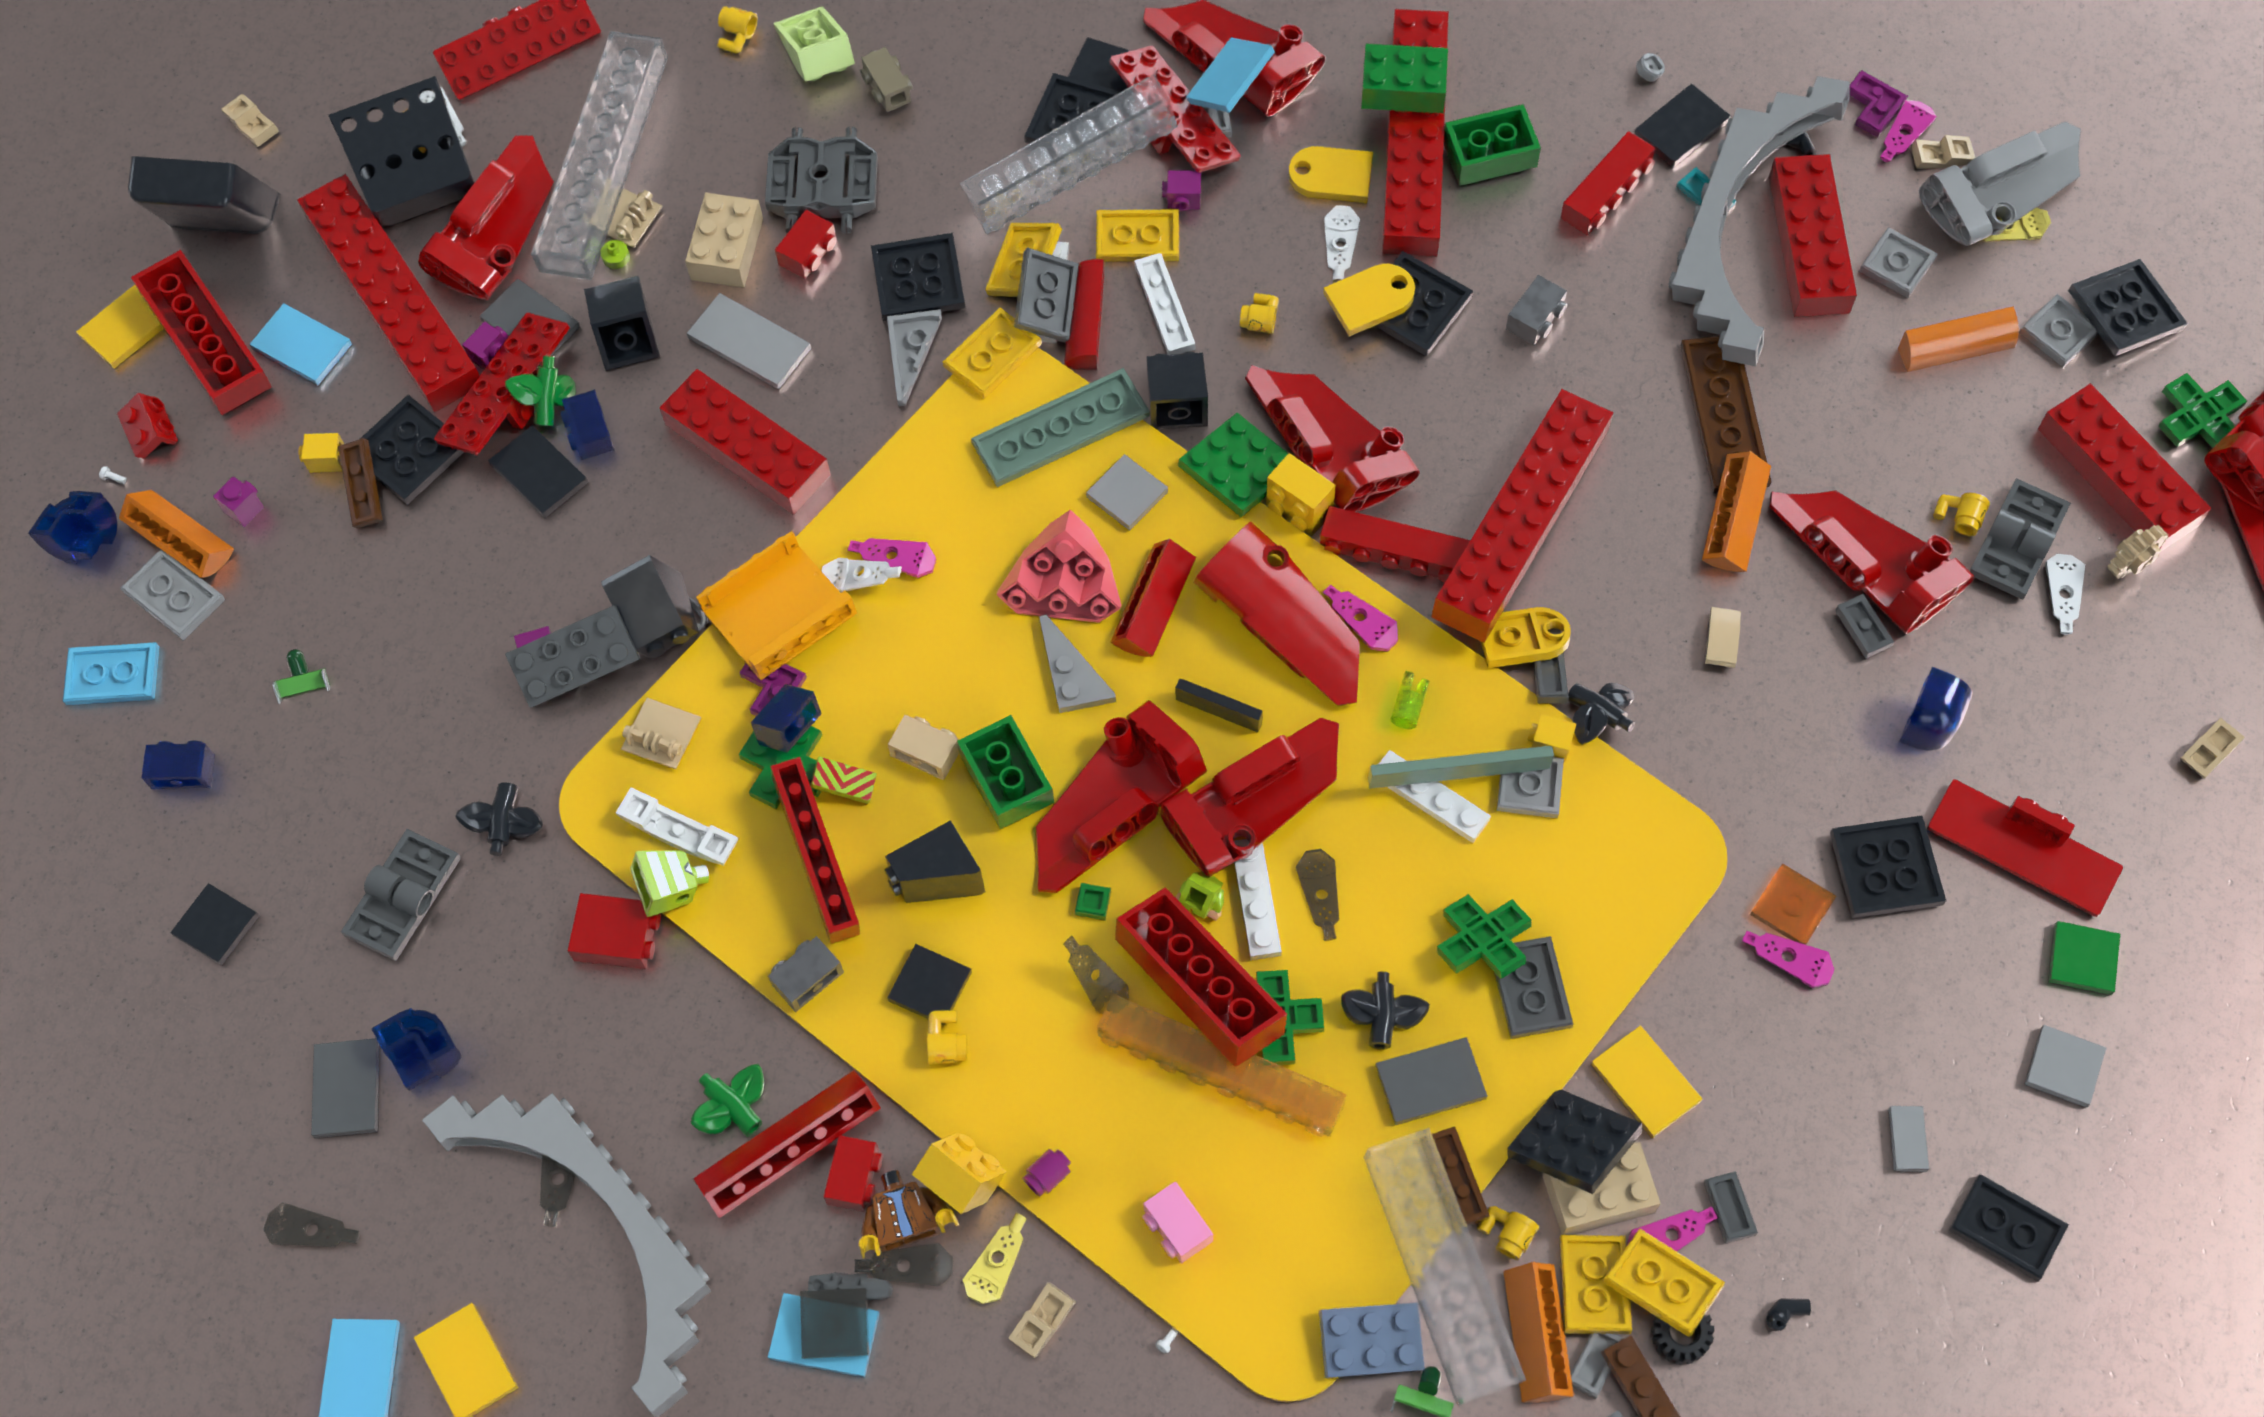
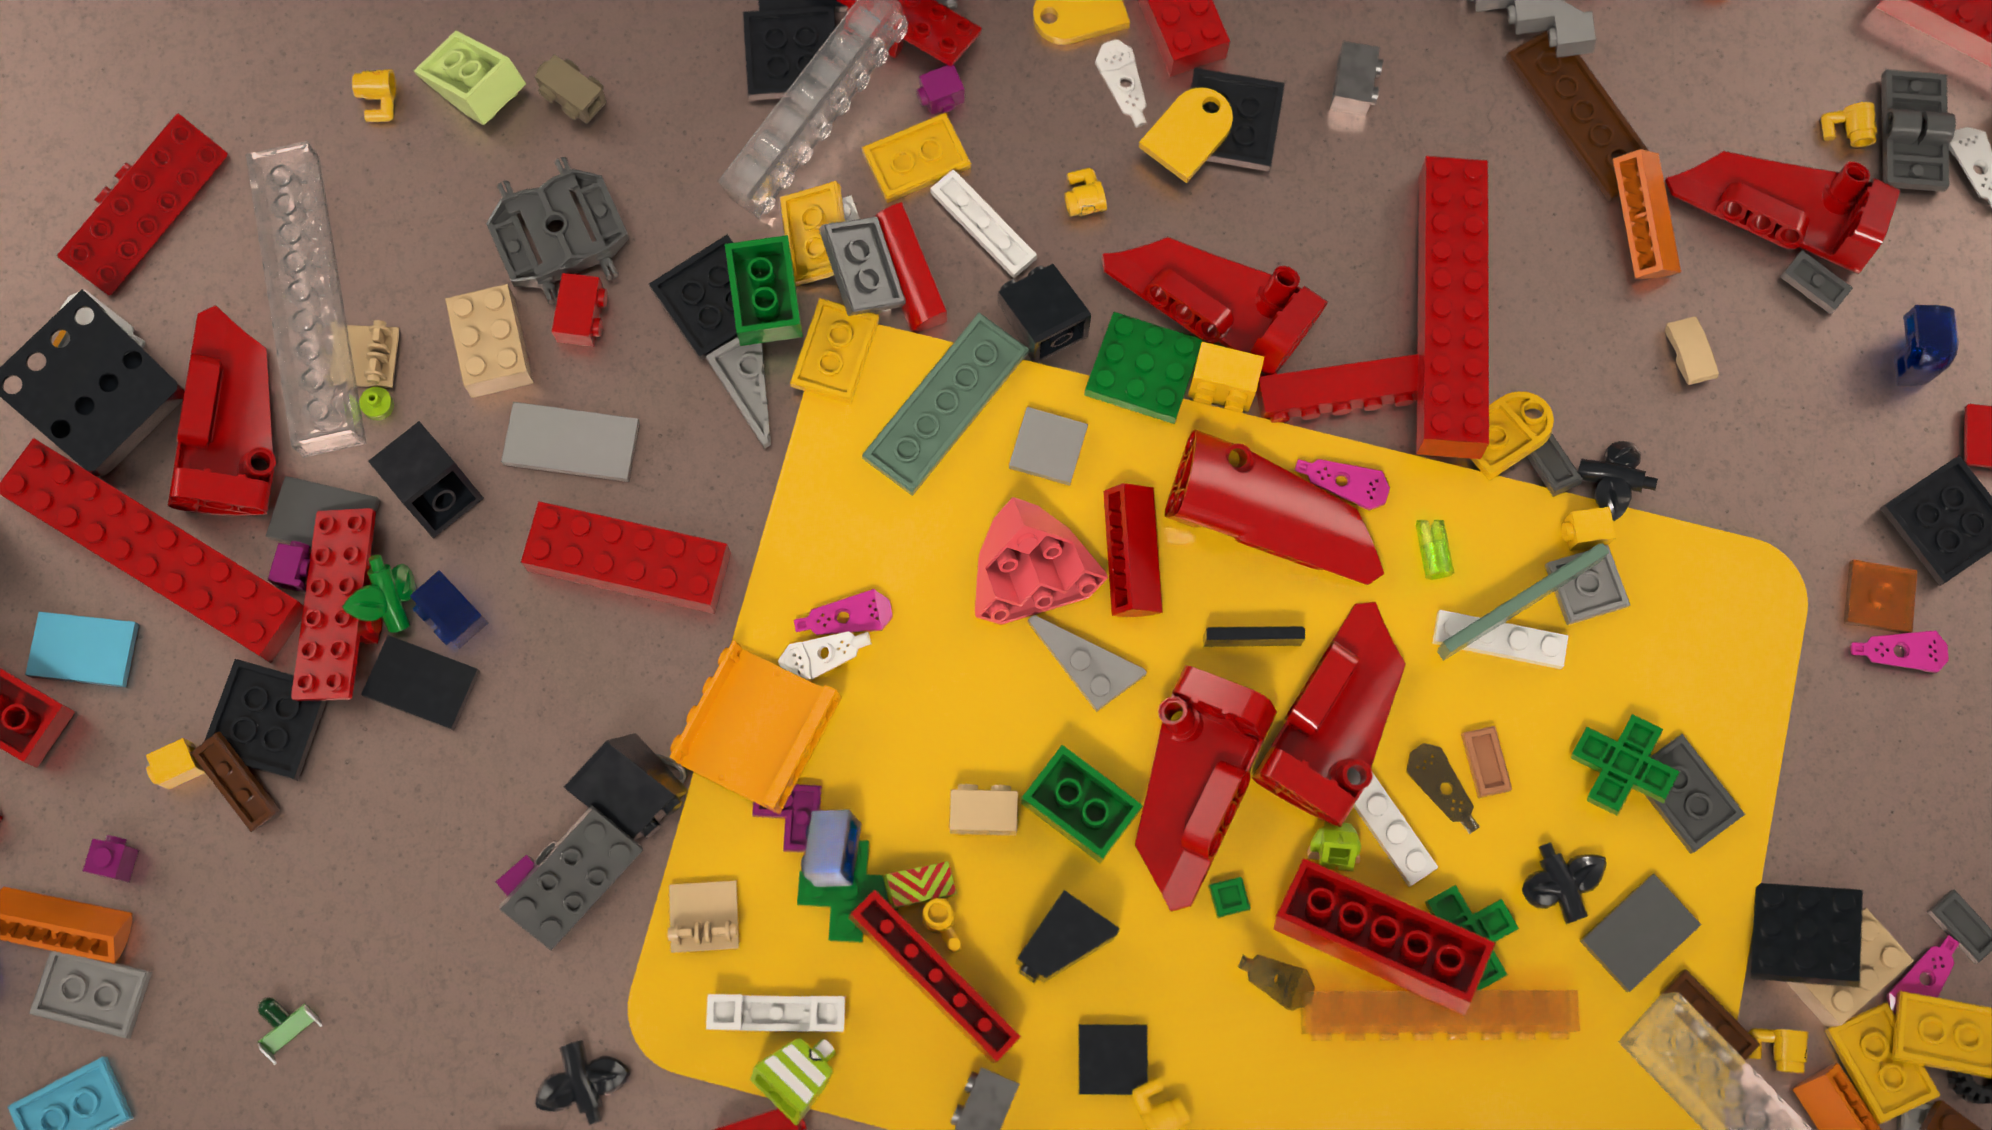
camera: 30 degrees left, 10 degrees up
yellow tile [1591,1025,1703,1139] -> none
none -> green brick [725,235,803,346]
none -> yellow piece [922,898,961,953]
none -> nougat tile [1461,726,1512,798]

